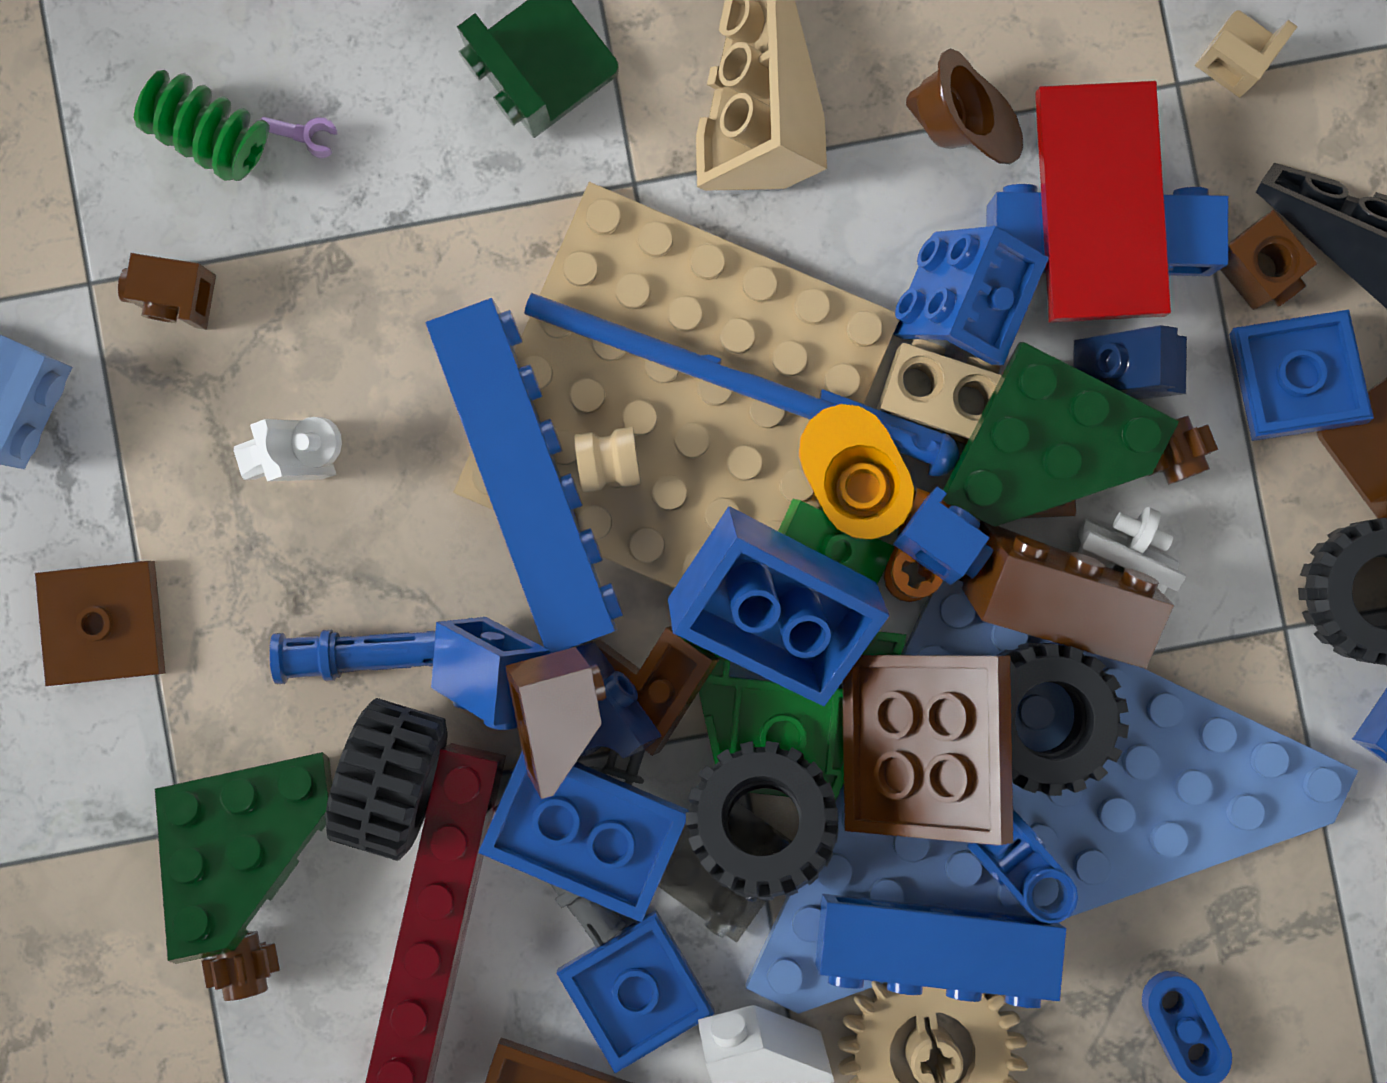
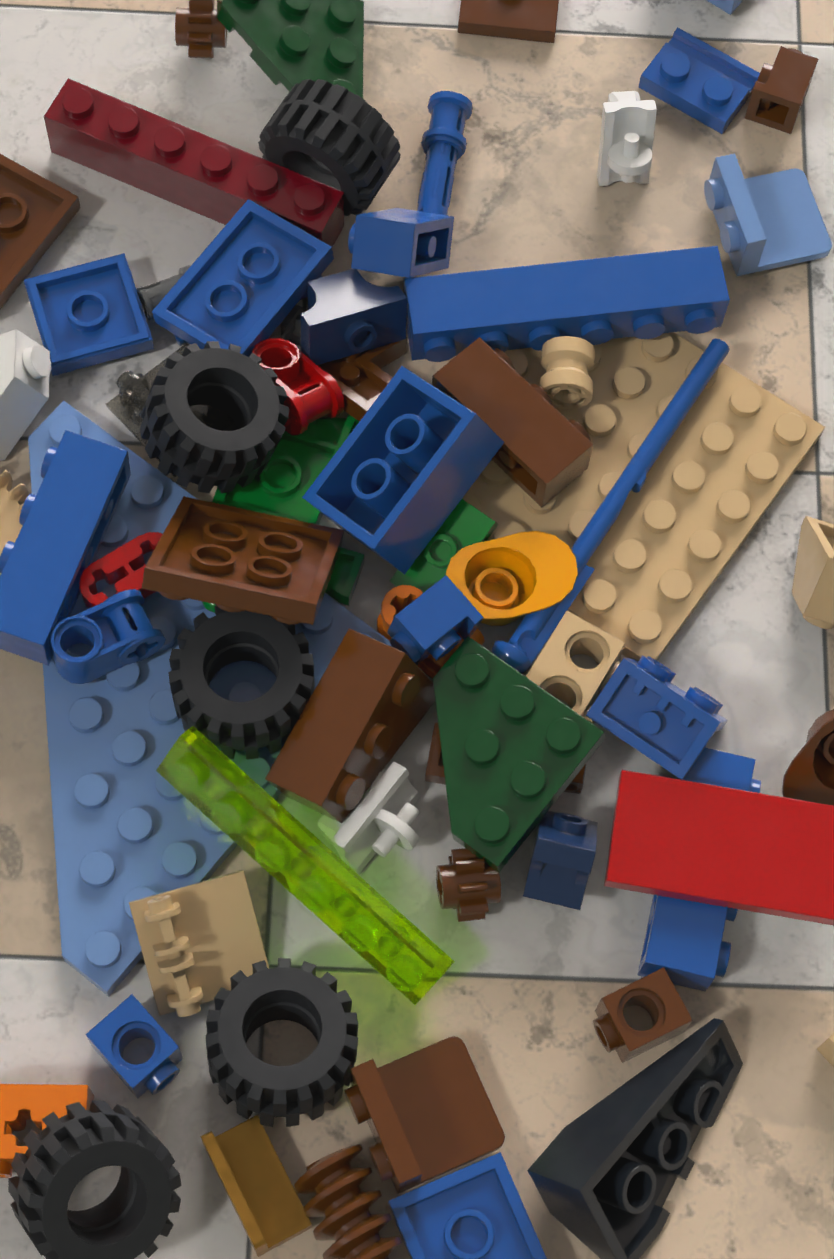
camera: 95 degrees right, 20 degrees down
slope [505,647,606,799] -> none
blue plate [1229,309,1374,441] -> none
none -> red beam [79,532,163,609]
none -> tan hinge [129,870,269,1017]
none -> clear neon green plate [156,726,455,1005]
none -> red piece [252,338,345,436]
none -> reddish brown brick [432,337,594,508]
none -> blue plate [639,27,760,134]
none -> medium blue bracket [704,153,832,277]

